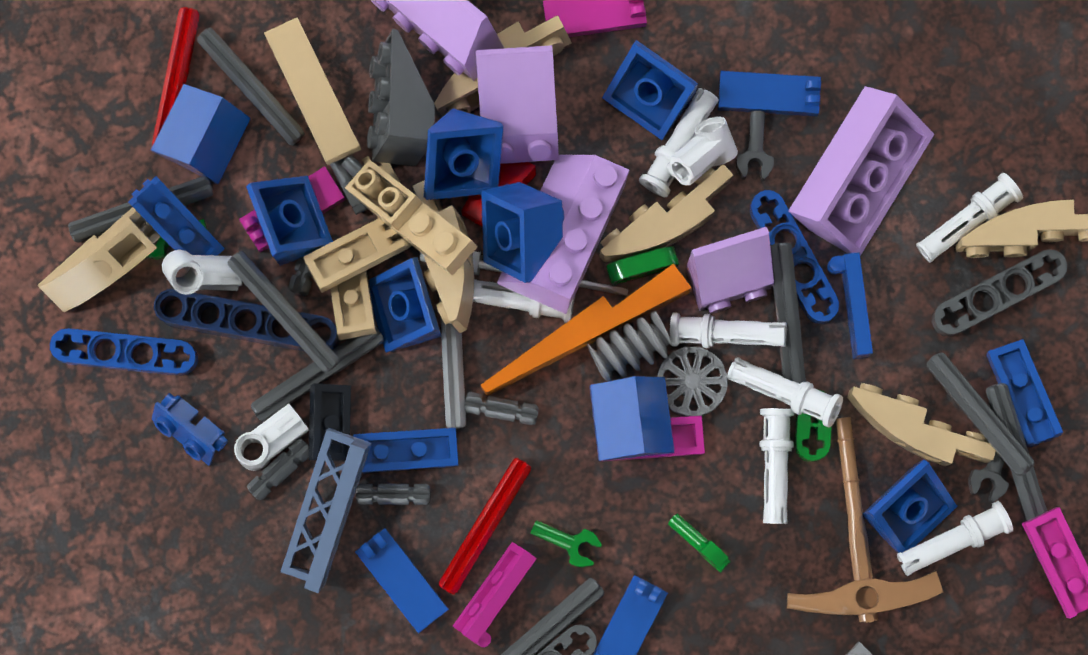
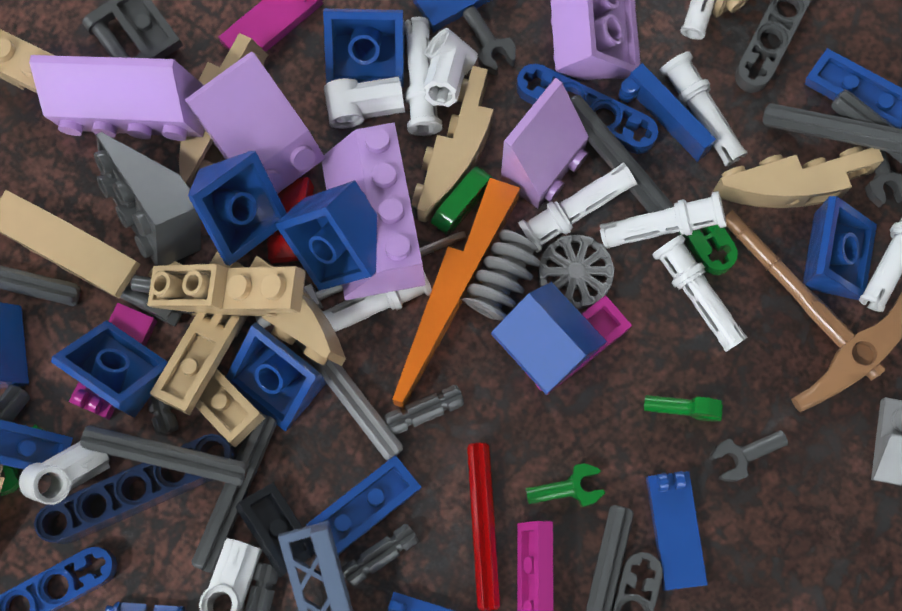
camera: 35 degrees left, 5 degrees down
none -> white piece [324,77,405,129]
none -> white pin [660,51,748,167]
none -> dark grey bar [709,430,788,482]

